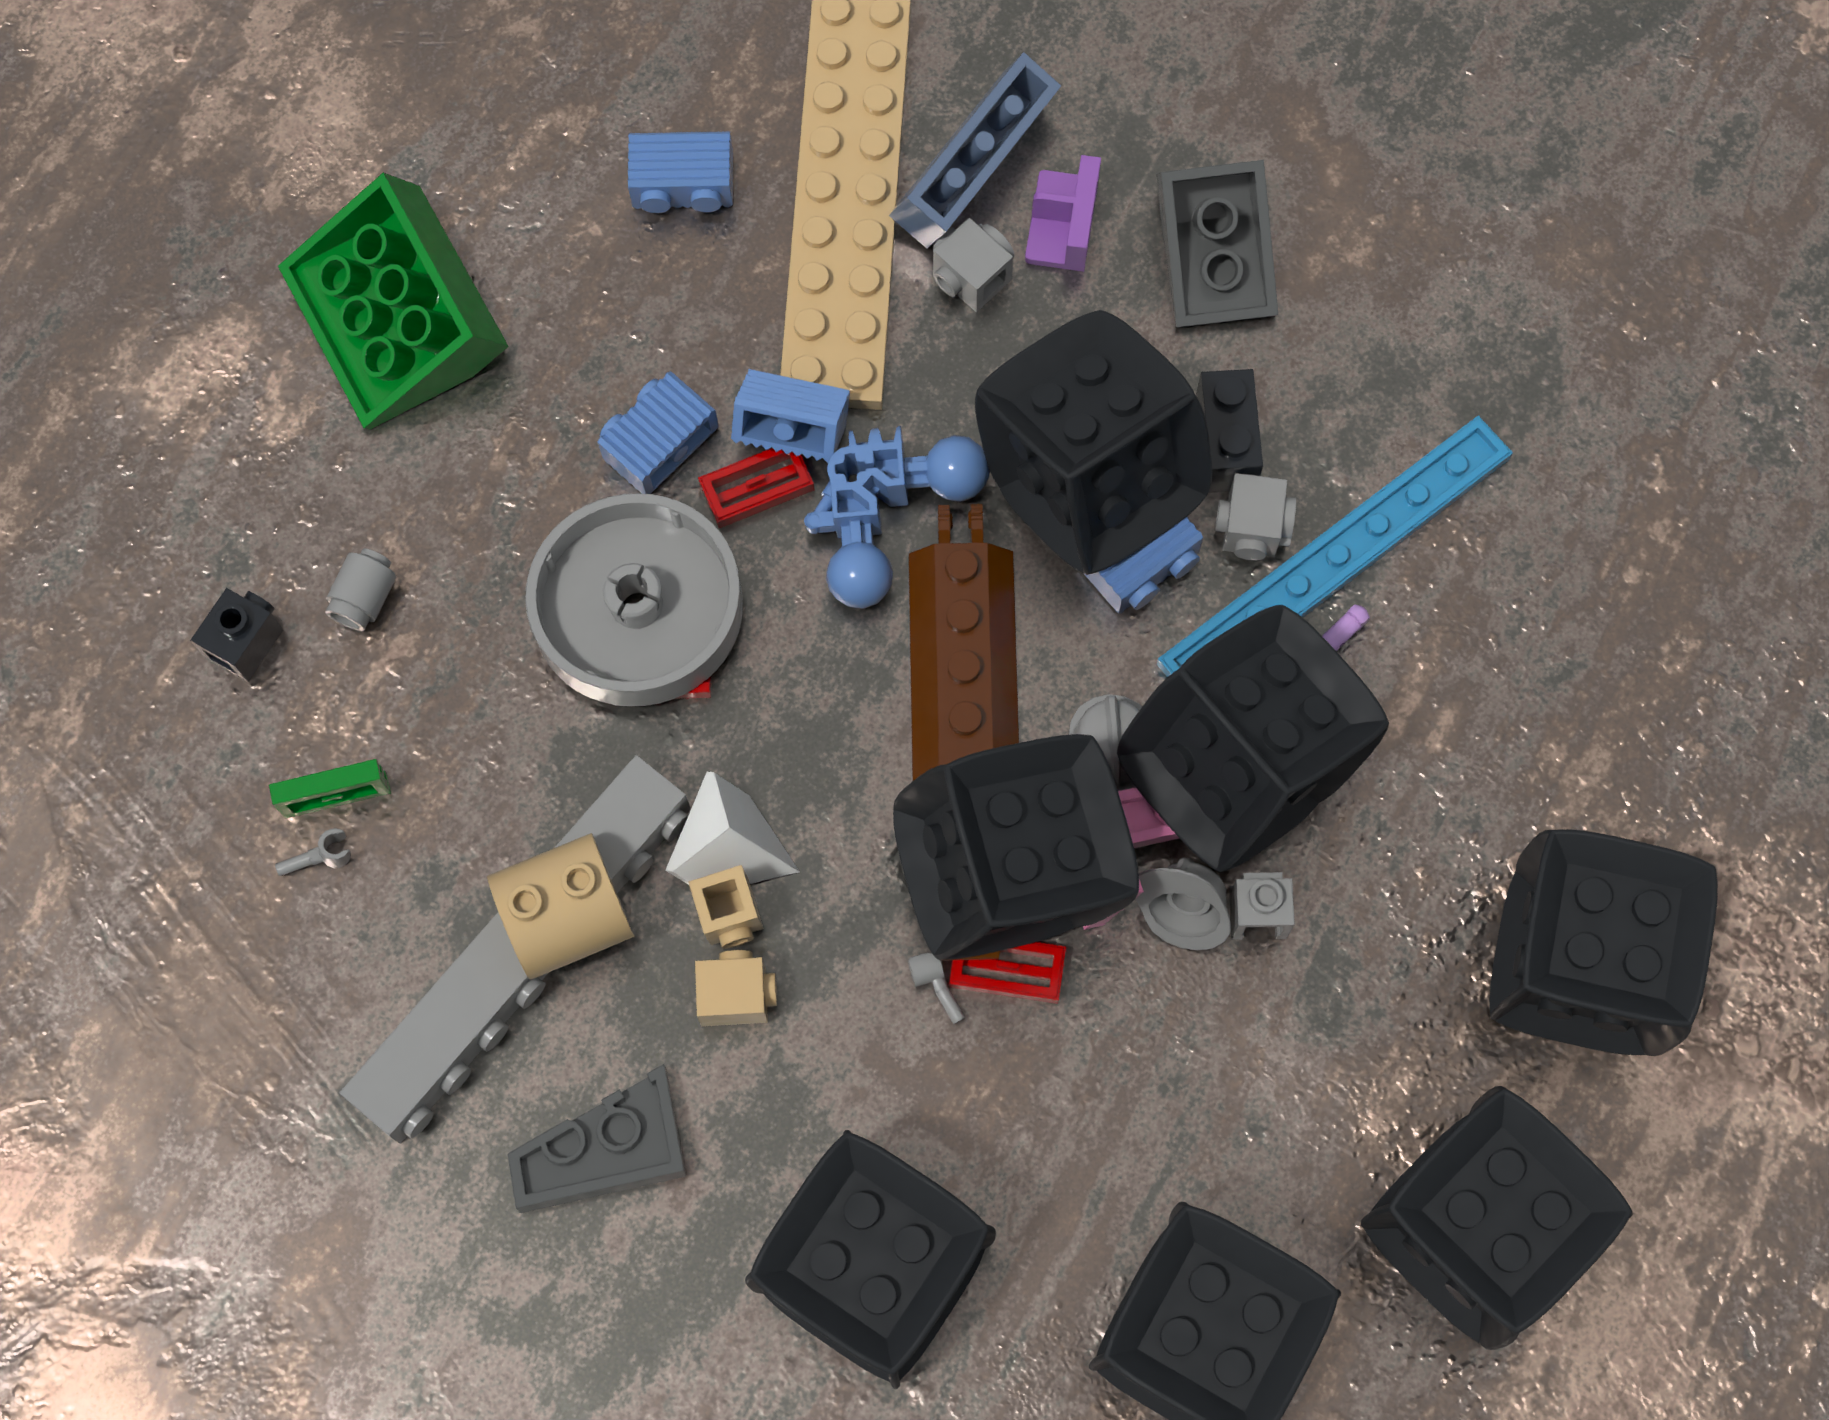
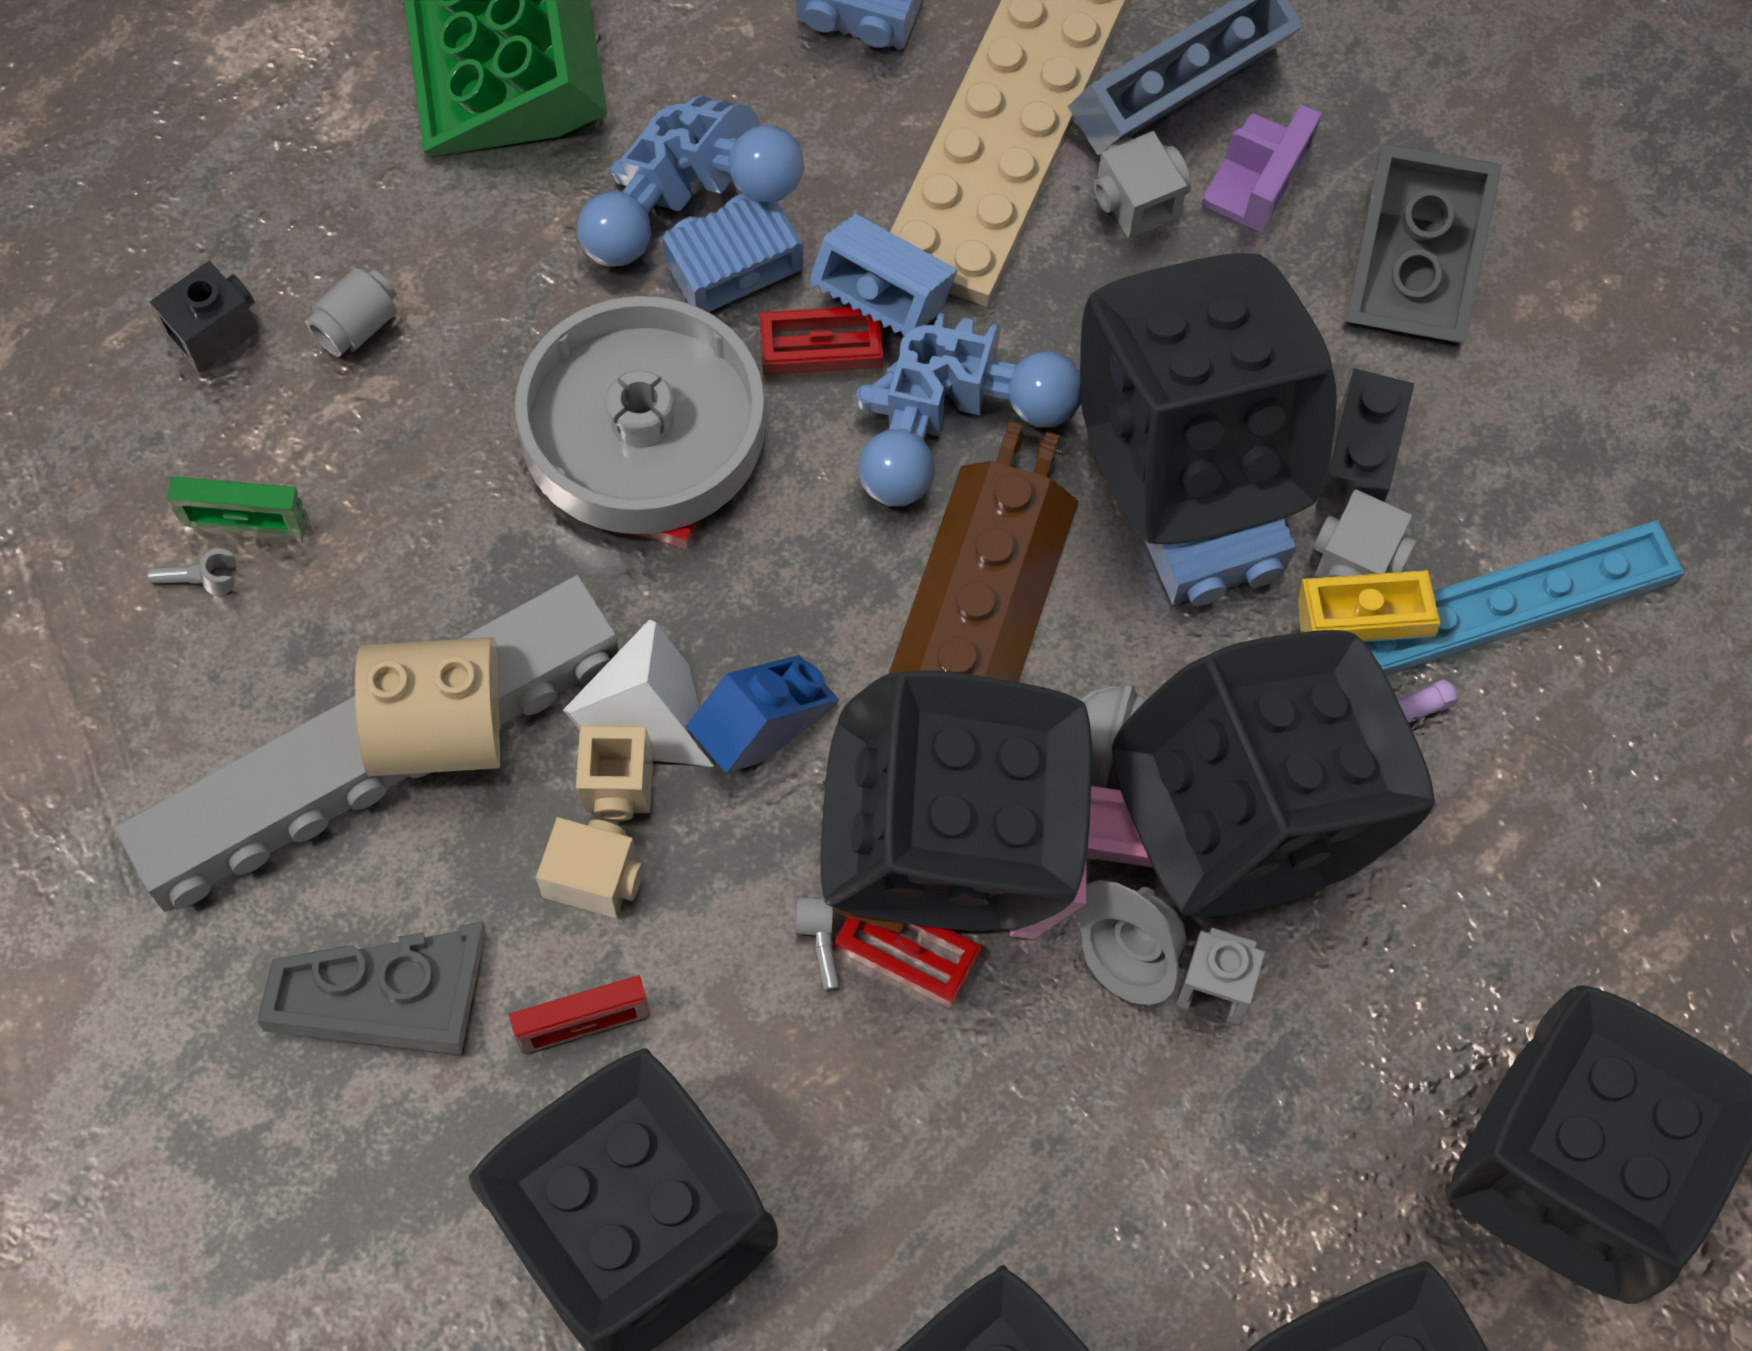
camera: 15 degrees right, 5 degrees down
none -> red tile [508,975,650,1054]
none -> medium blue piece [576,95,805,267]
none -> blue slope [686,655,839,773]
none -> yellow brick [1299,570,1440,642]

